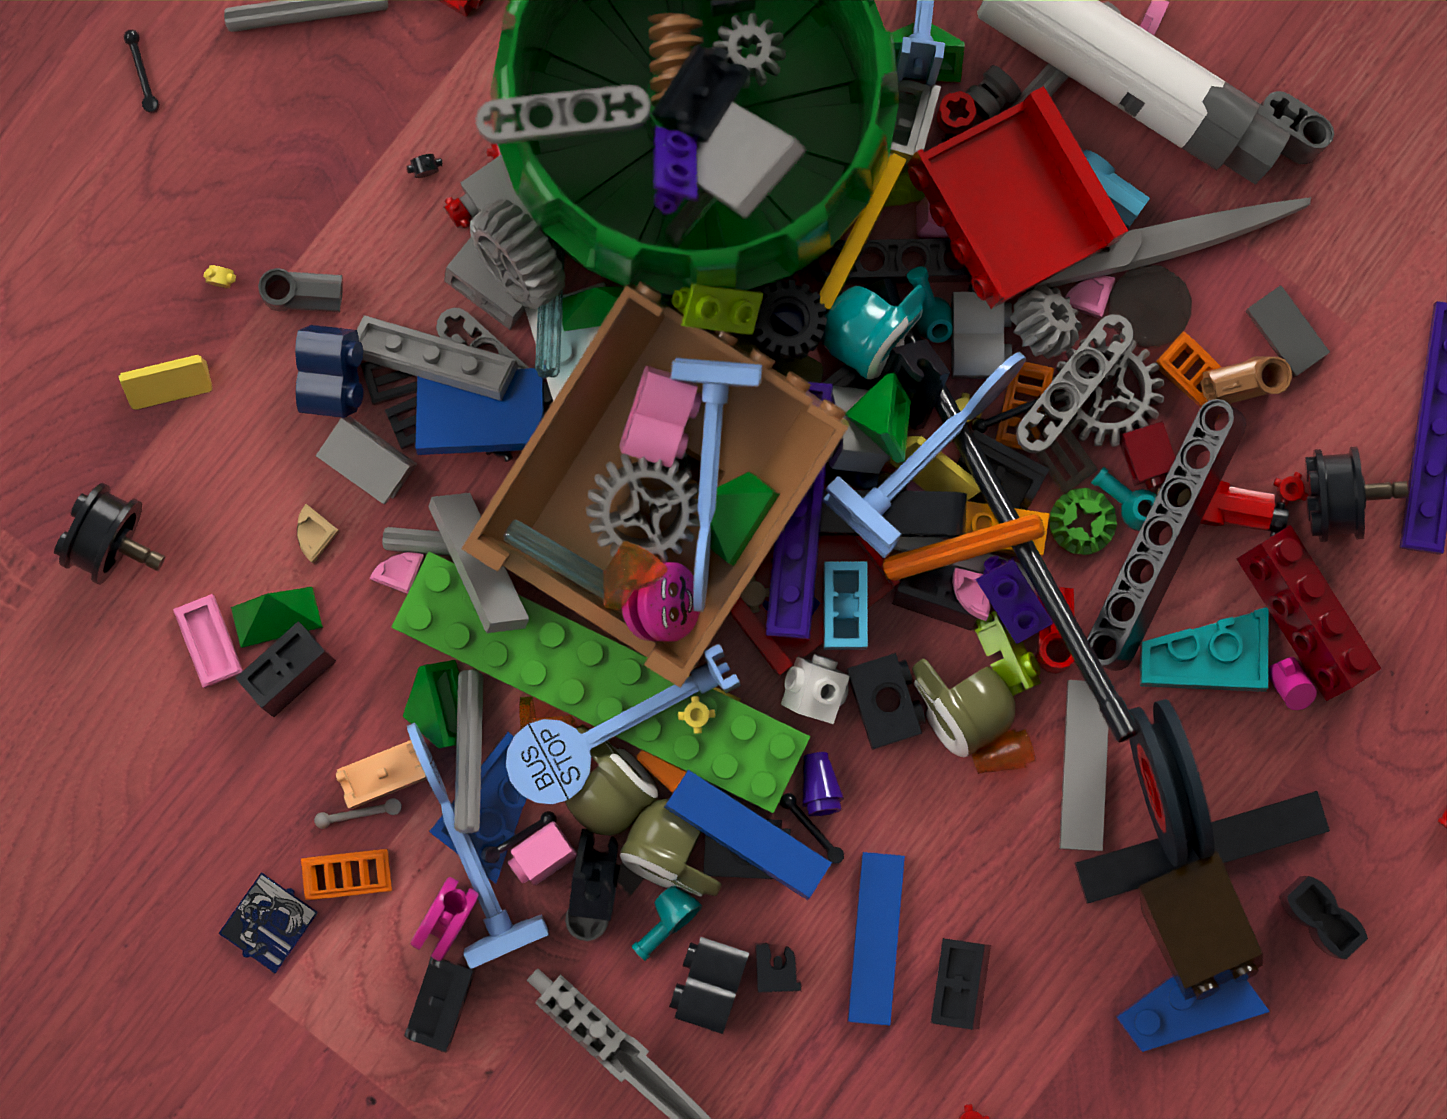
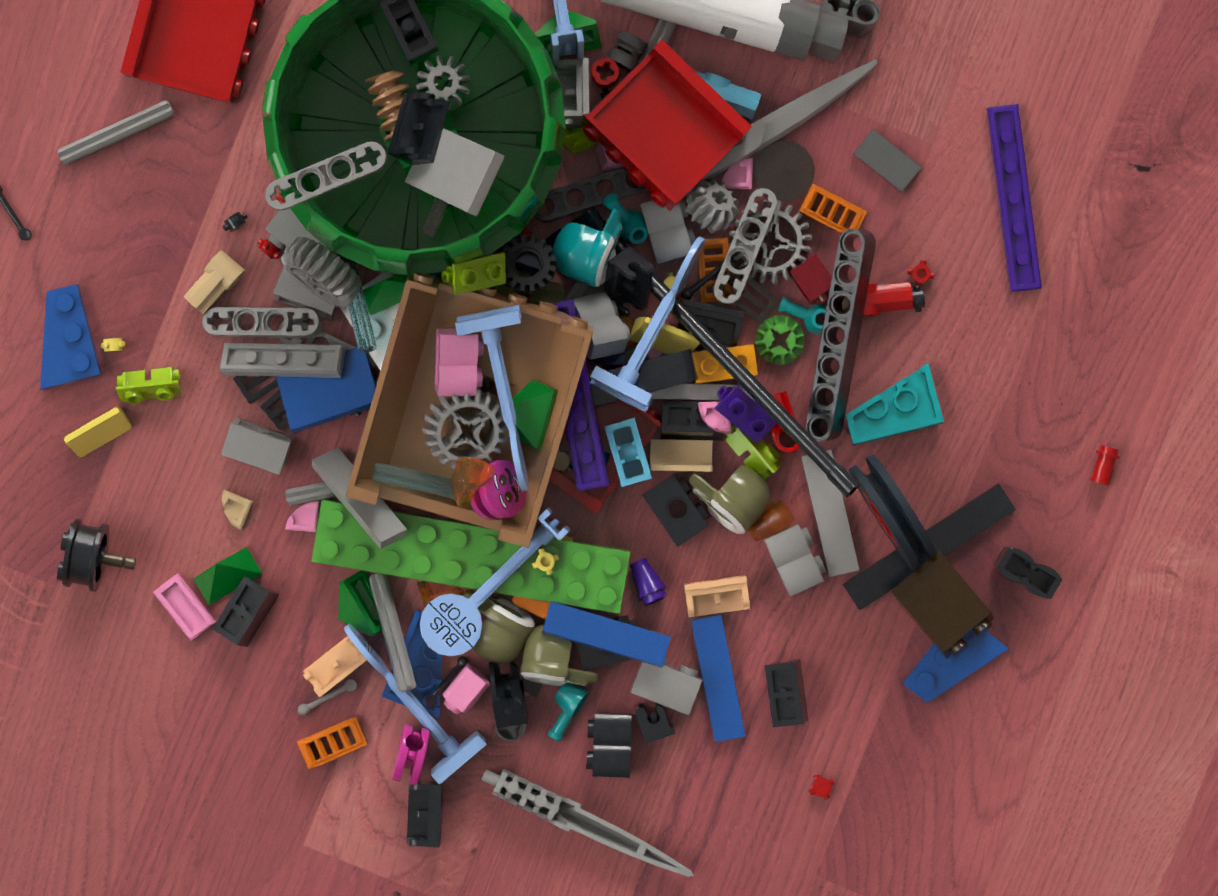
camera: 10 degrees left, 5 degrees up
piece [218,872,319,973] -> none
dark grey piece [258,268,343,312] -> none
dark blue brick [295,325,364,418] -> none
dark purple hinge [654,126,697,214] -> none
black hinge [780,793,844,864] -> none
white brick [781,654,850,724] -> none
yellow tile [819,153,907,310] -> none
green slope [845,373,911,463] -> none
orange axle [883,514,1045,581] -> none
medium nougat piece [1201,356,1292,404] -> none
dark red brick [1236,525,1382,701] -> none
dark pink piece [1268,657,1317,710] -> none
black wheel [1305,446,1408,542] -> none
none -> blue wing [40,284,102,390]
none -> lime hinge [116,367,183,404]
none -> tan piece [184,250,245,314]
none -> light grey beam [202,307,323,338]
none -> light grey brick [630,658,702,715]
none -> tan panel [650,439,713,472]
none -> light nougat hinge [684,575,750,618]
none -> light grey brick [763,524,826,596]

